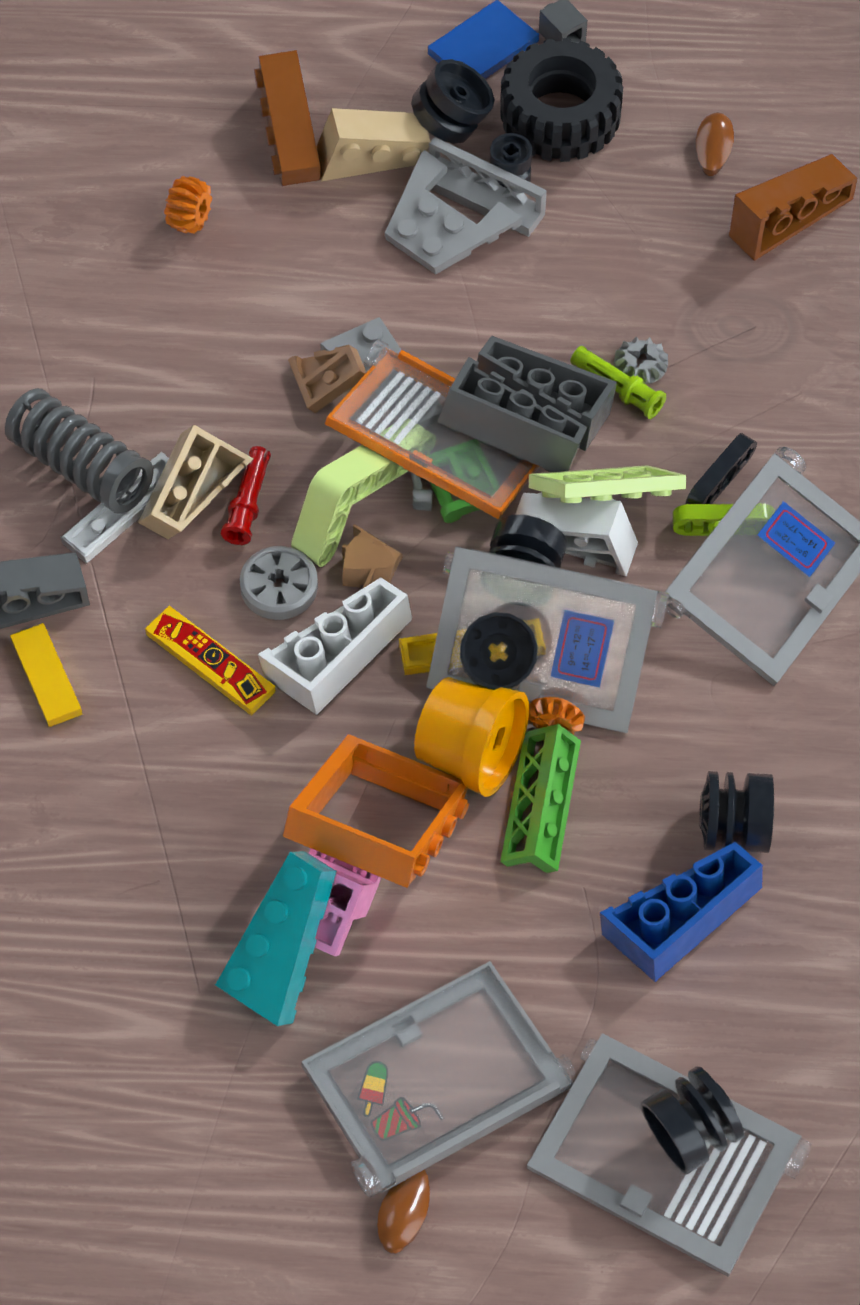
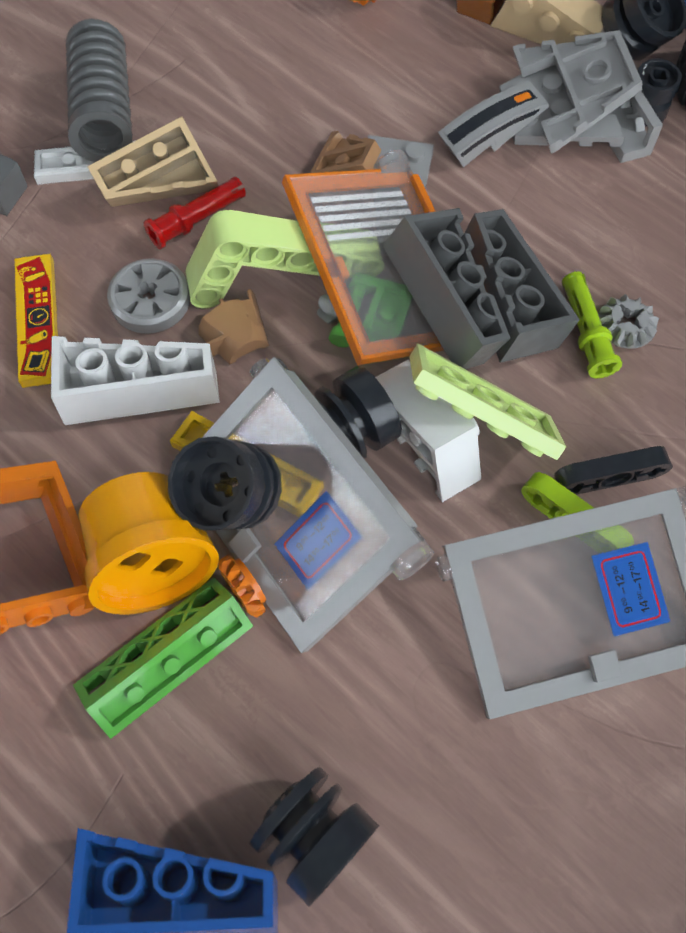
camera: 40 degrees right, 5 degrees up
none -> light grey slope [438,81,550,168]
none -> light grey wing [513,30,642,153]

